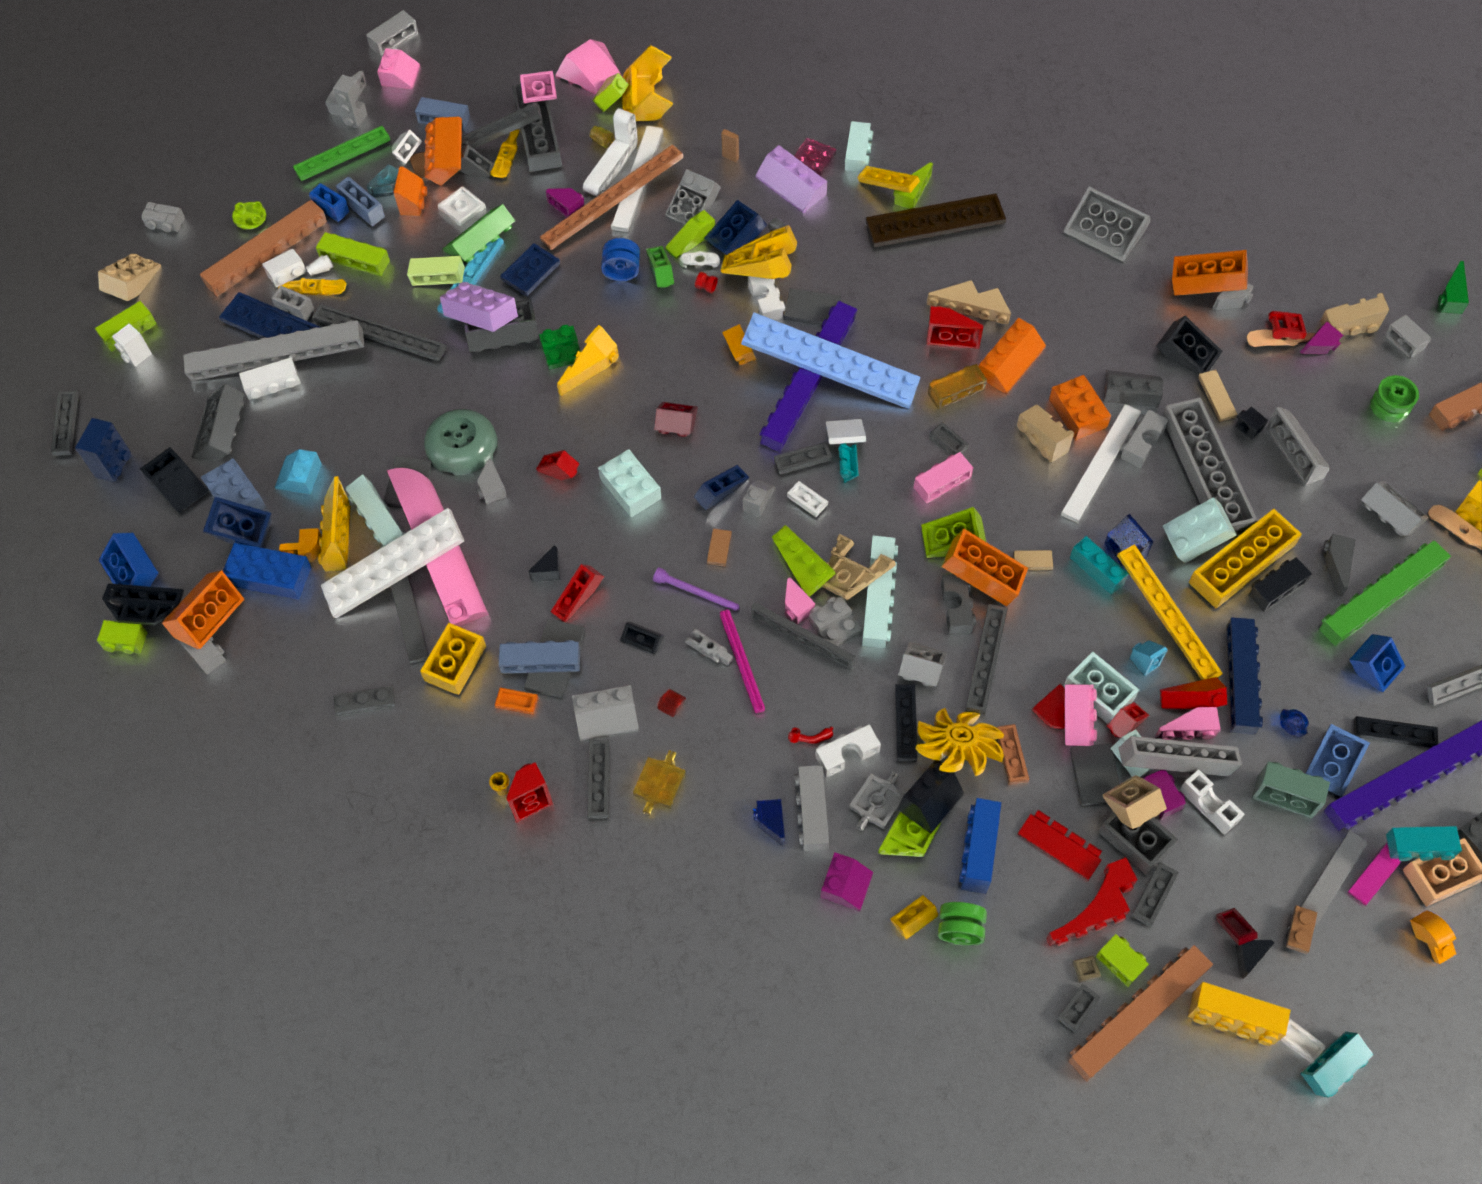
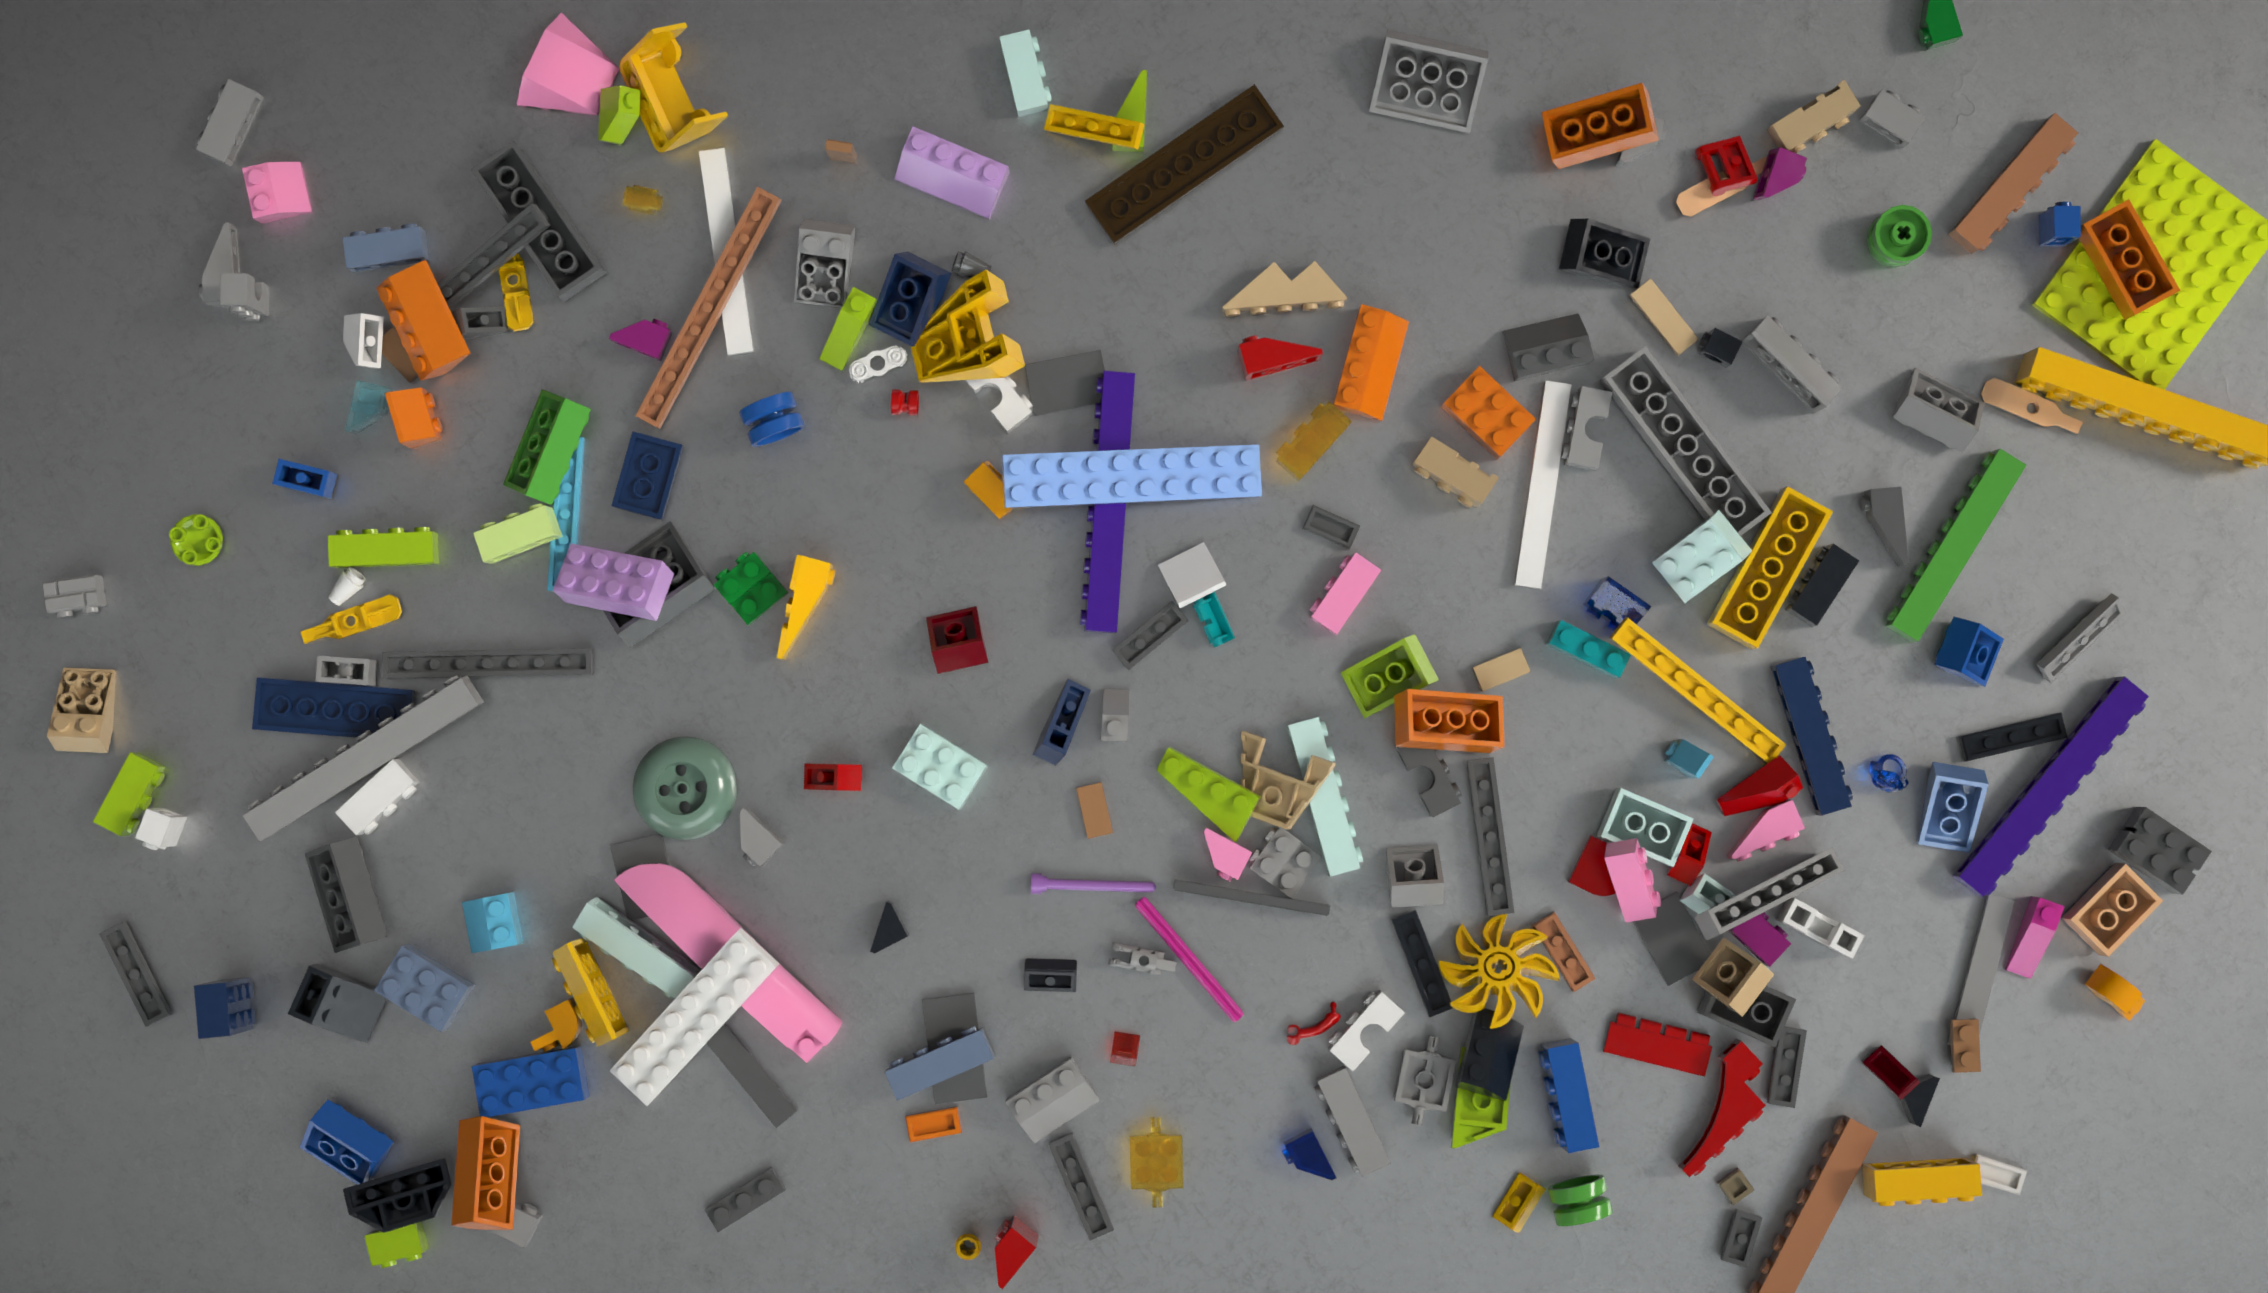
camera: 25 degrees left, 25 degrees up
nougat brick [200,199,327,297] -> none
dark blue slope [203,497,272,548] -> none
white brick [262,249,307,288] -> none
bright green plate [293,126,391,181] -> none
sand blue brick [336,176,385,226] -> none
yellow brick [420,623,486,695] -> none
white tile [438,186,486,226] -> none
bright pink slope [520,71,557,103] -> none
red slope [550,564,605,622] -> none
white beam [583,108,638,196] -> none
bright green slope [646,246,674,288] -> none
white plate [787,481,828,517] -> none
clear pink plate [794,138,836,176] -> none
magenta slope [820,852,873,911] -> none
lime brick [1096,934,1149,987] -> none
sand green brick [1252,761,1330,818] -> none
brick [1300,1031,1374,1098] -> none
teal brick [1386,826,1462,861] -> none

